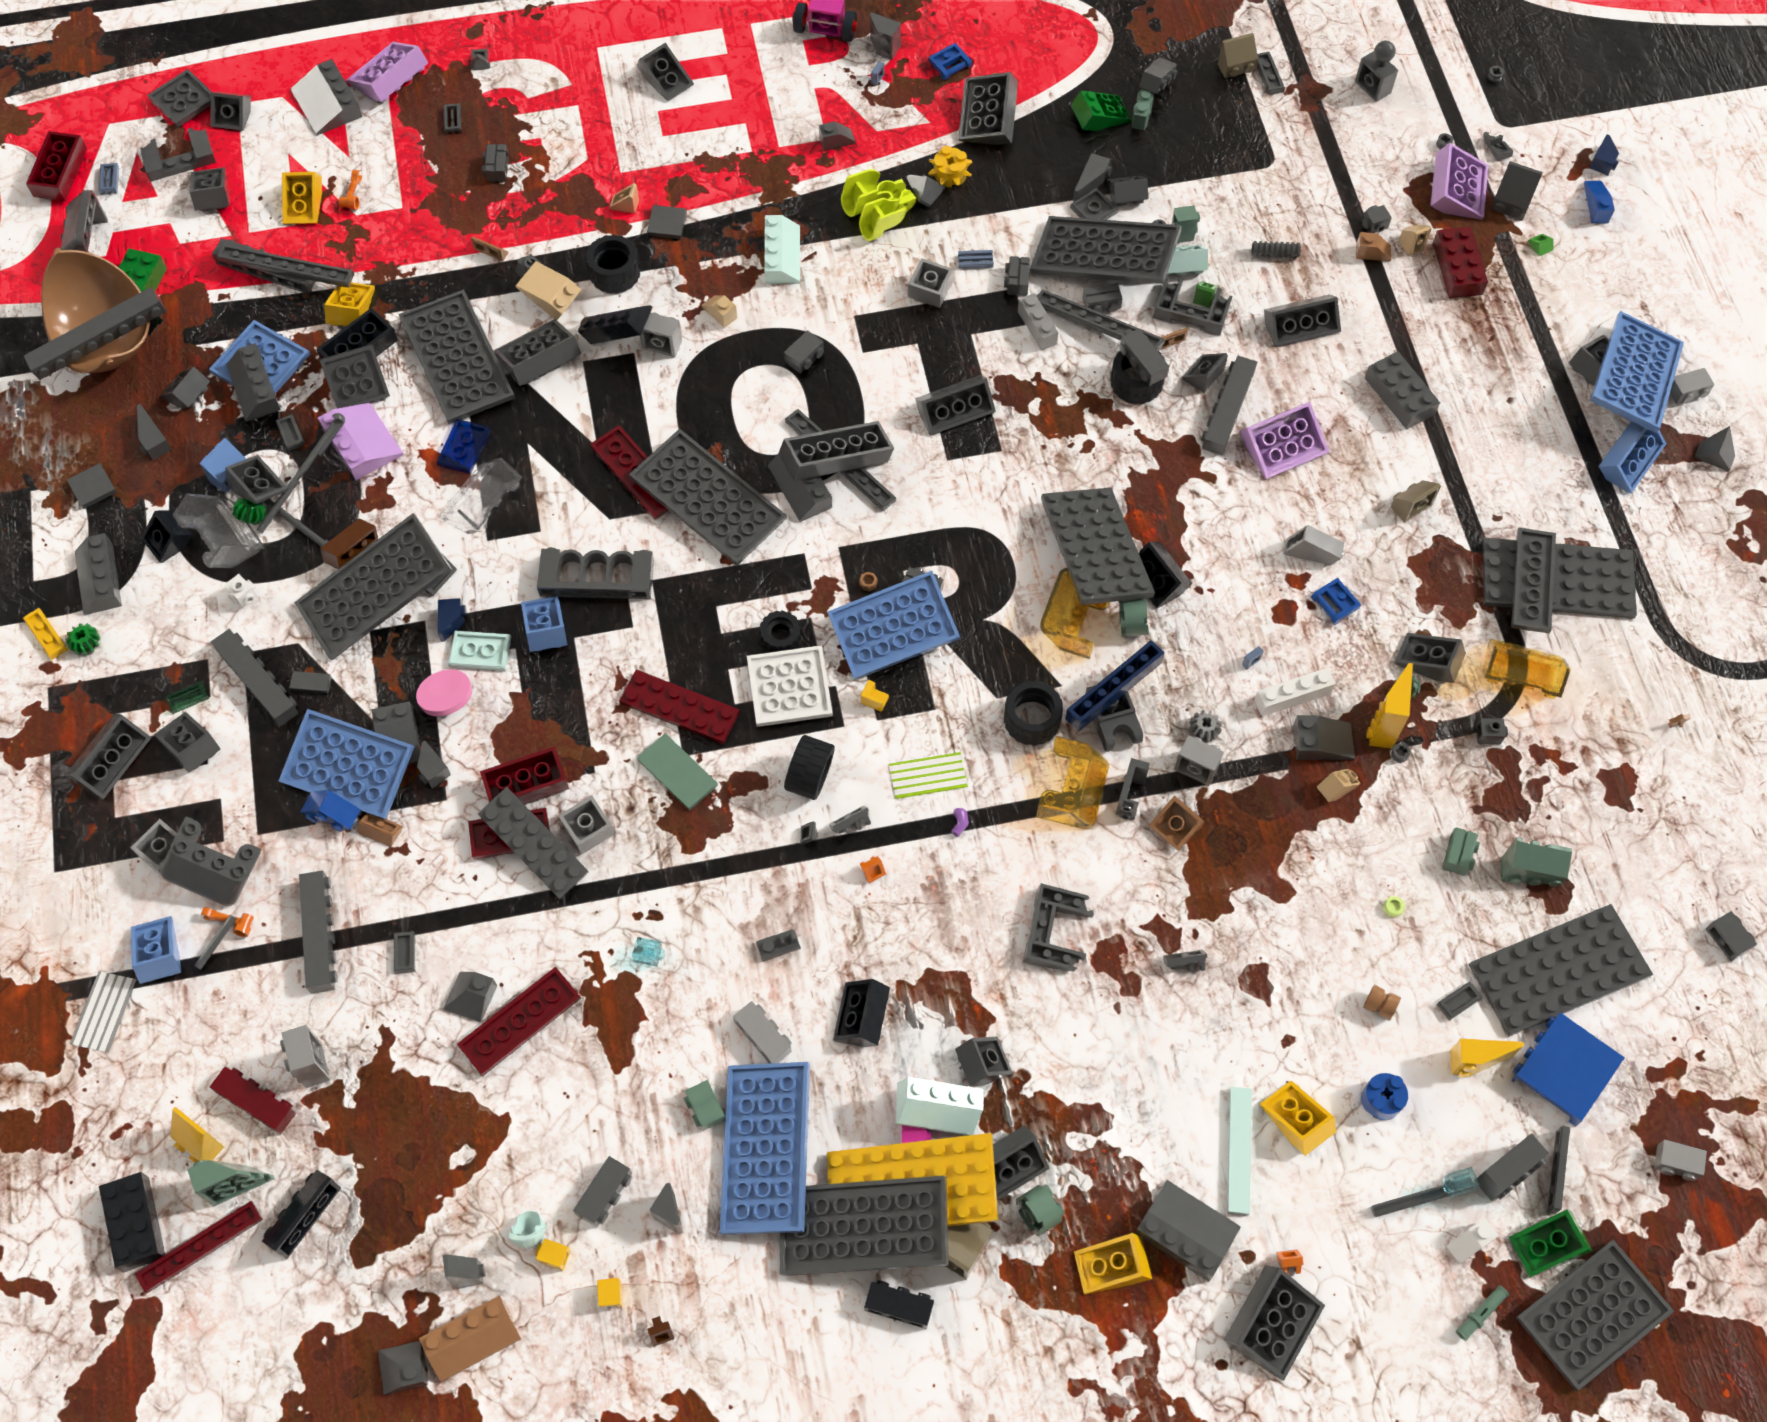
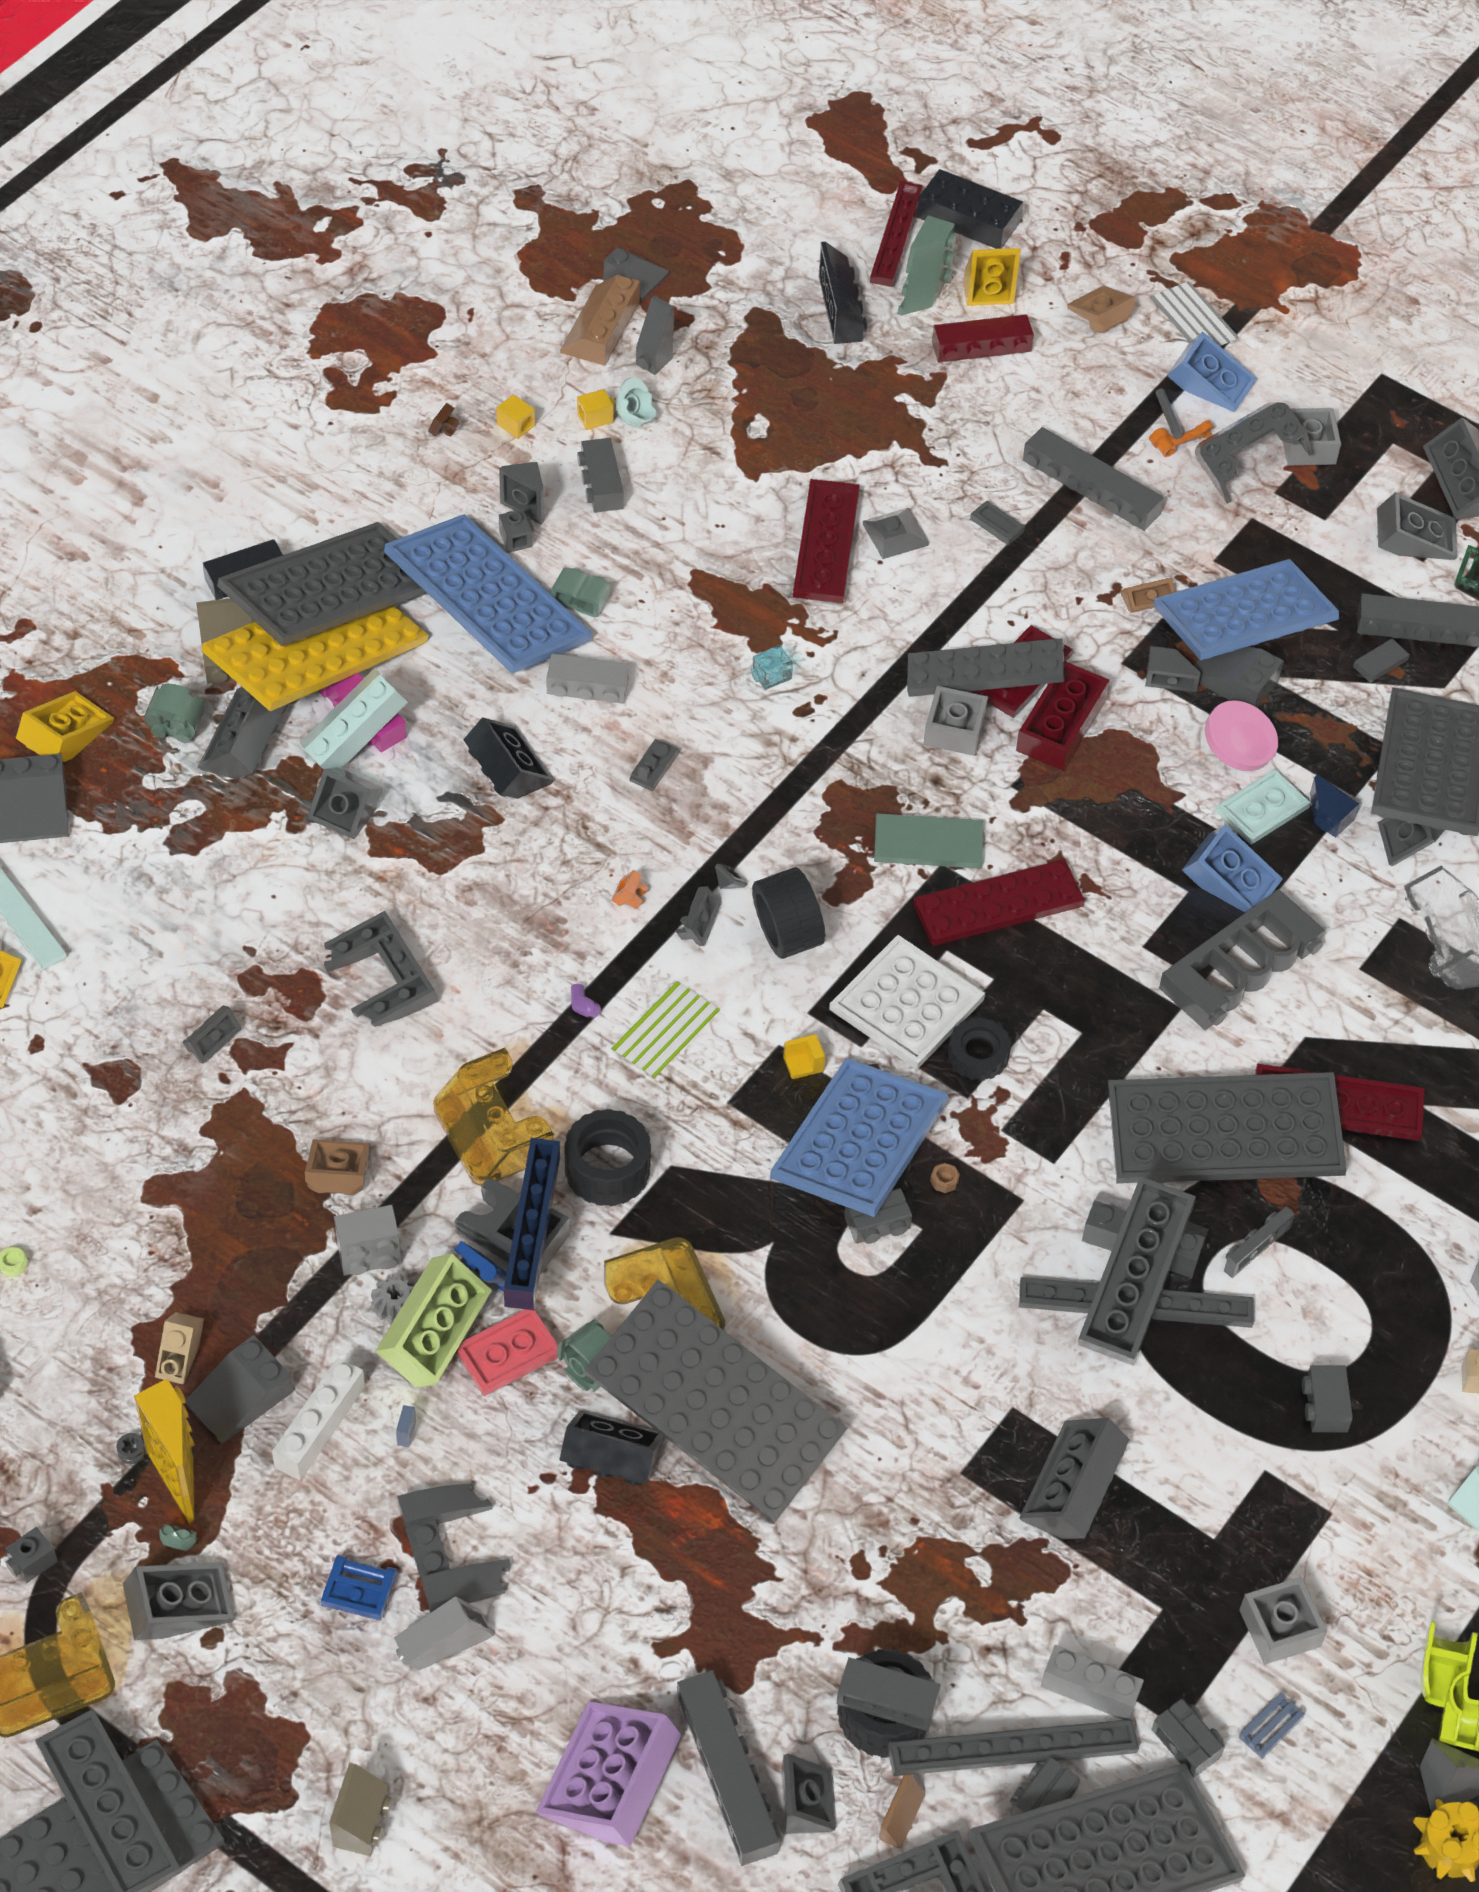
camera: 135 degrees right, 10 degrees down
light grey brick [280,1025,330,1088] -> none
blue brick [301,790,361,832] -> none
dark grey panel [1115,758,1150,820] -> none
none -> yellowish green brick [375,1253,492,1388]
none -> dark grey wedge [397,1483,510,1613]
none -> blue plate [454,1241,507,1292]
none -> coral plate [455,1309,558,1396]
none -> dark grey brick [498,509,534,553]
none -> medium nougat slope [1067,285,1135,333]
none -> dark grey plate [1224,1207,1295,1278]

